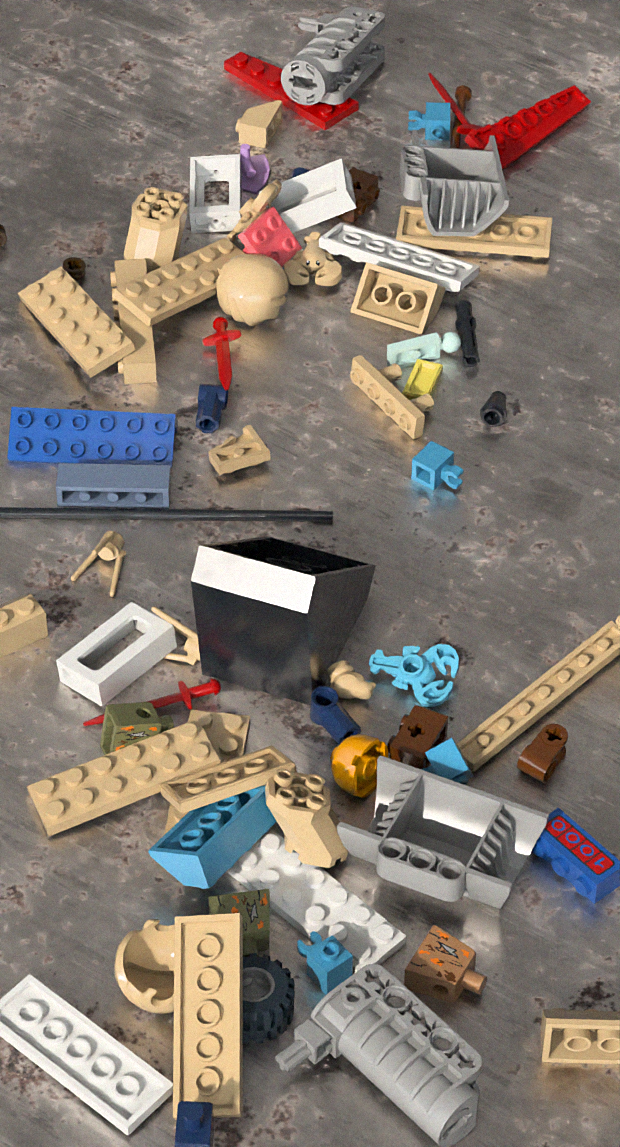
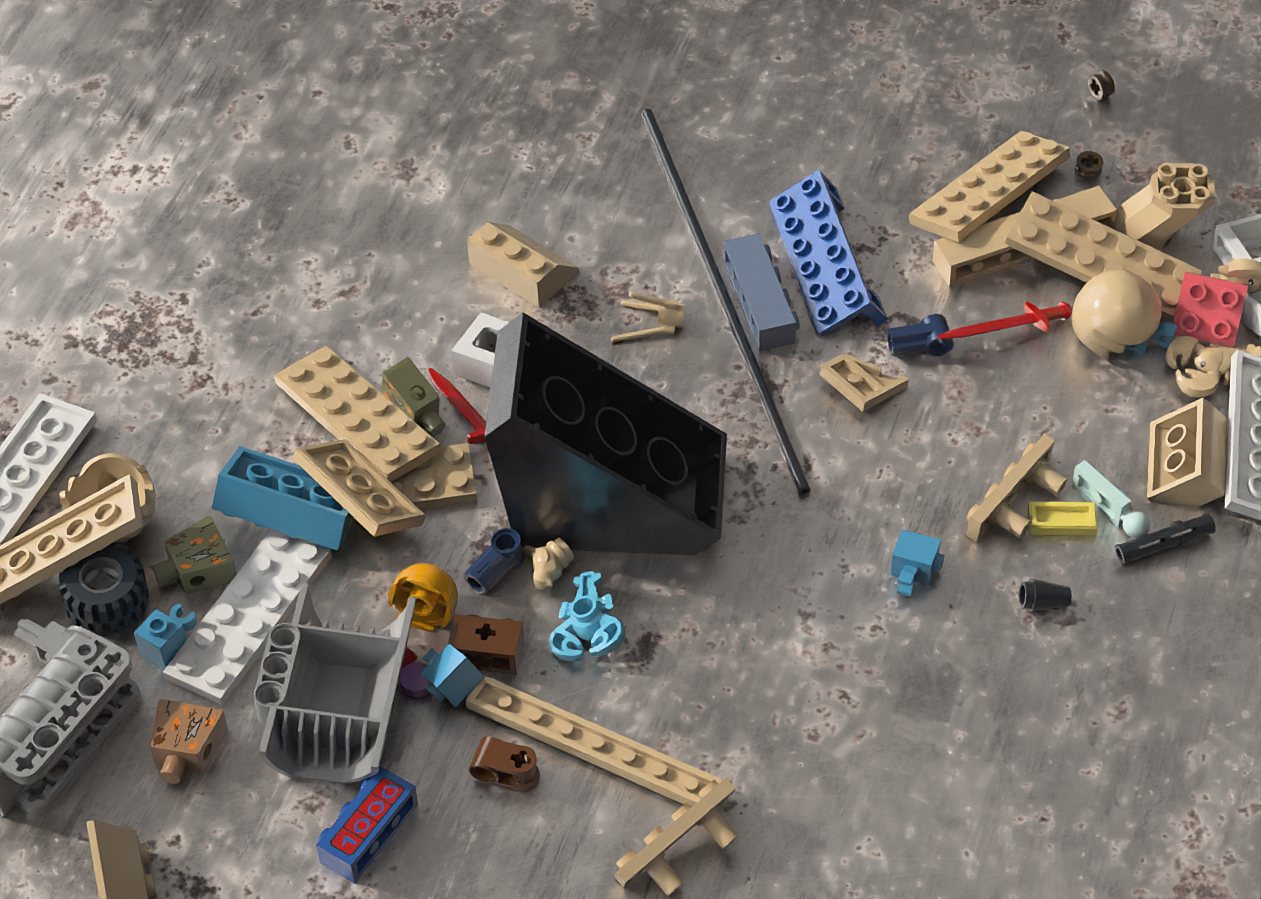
camera: 75 degrees right, 5 degrees up
tan brick [265,769,348,868] -> none

